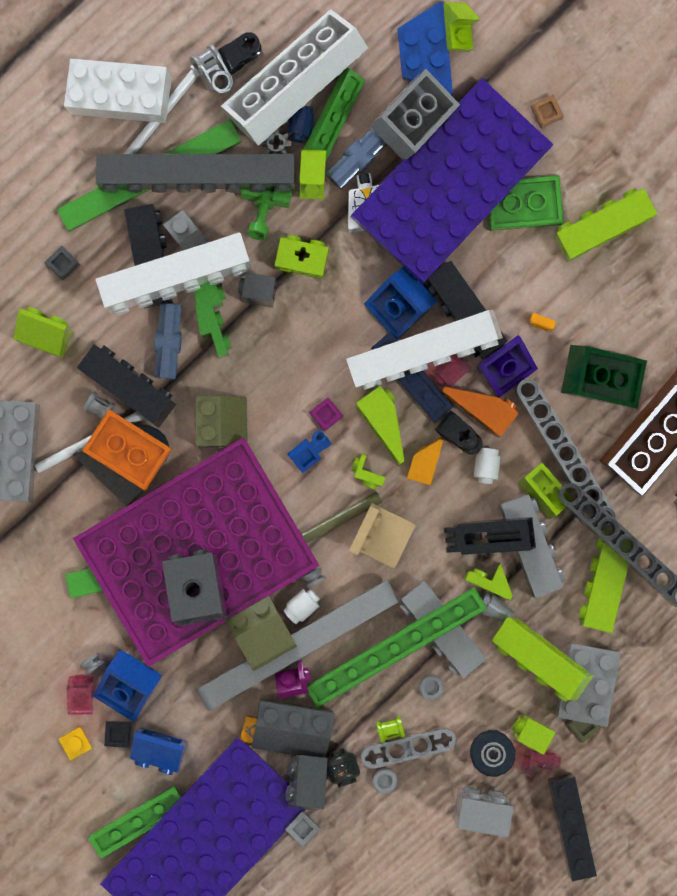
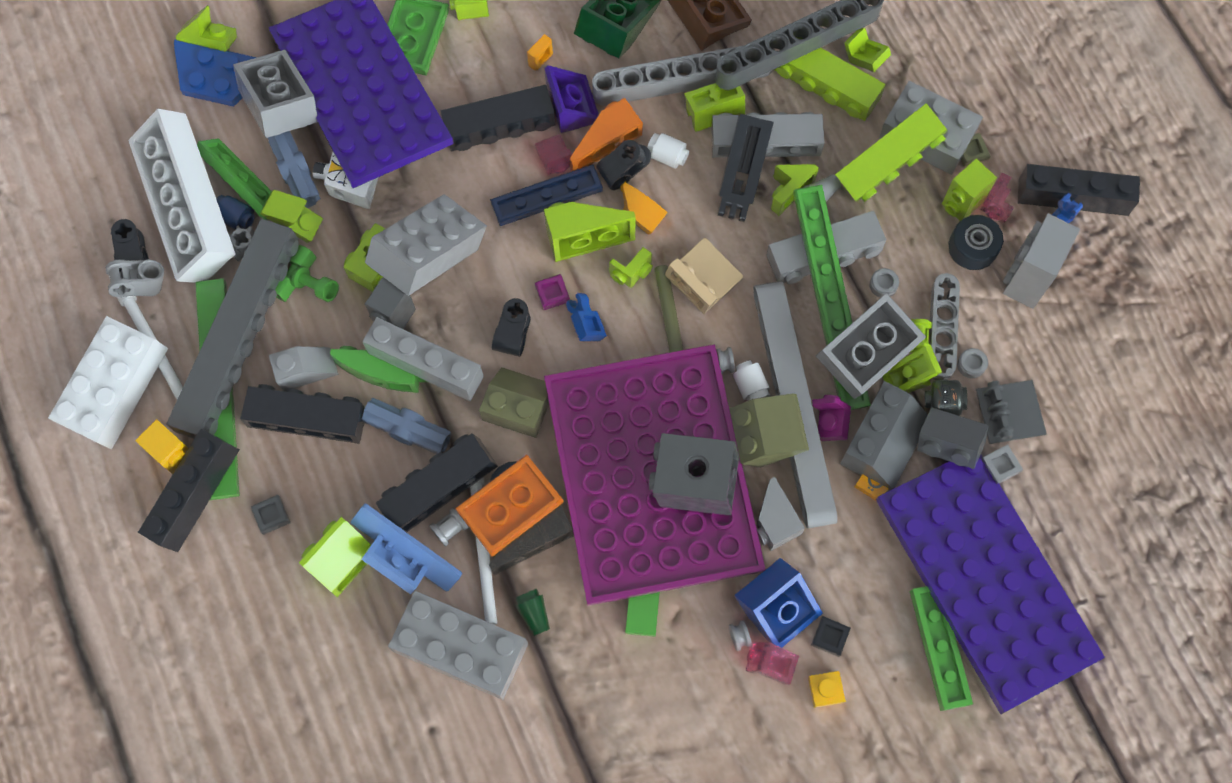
camera: 70 degrees left, 15 degrees down
white brick [96,233,252,316] -> none
blue slope [130,727,188,775] -> none
white brick [346,310,503,390] -> none
blue slope [364,267,438,340] -> none
none -> yellow brick [135,419,189,475]
none -> black brick [138,429,240,552]
none -> medium blue bracket [351,504,462,595]
none -> light grey brick [362,317,484,401]
none -> light grey brick [365,194,487,296]
none -> black piece [492,298,531,357]
none -> dark green cone [515,589,550,636]
none -> light grey slope [756,477,805,551]
none -> light grey brick [816,293,926,399]
none -> lime bracket [844,28,891,72]
none -> lime slope [882,346,942,393]
none -> dark grey hinge [976,380,1047,444]
none -> blue plate [1052,193,1083,223]

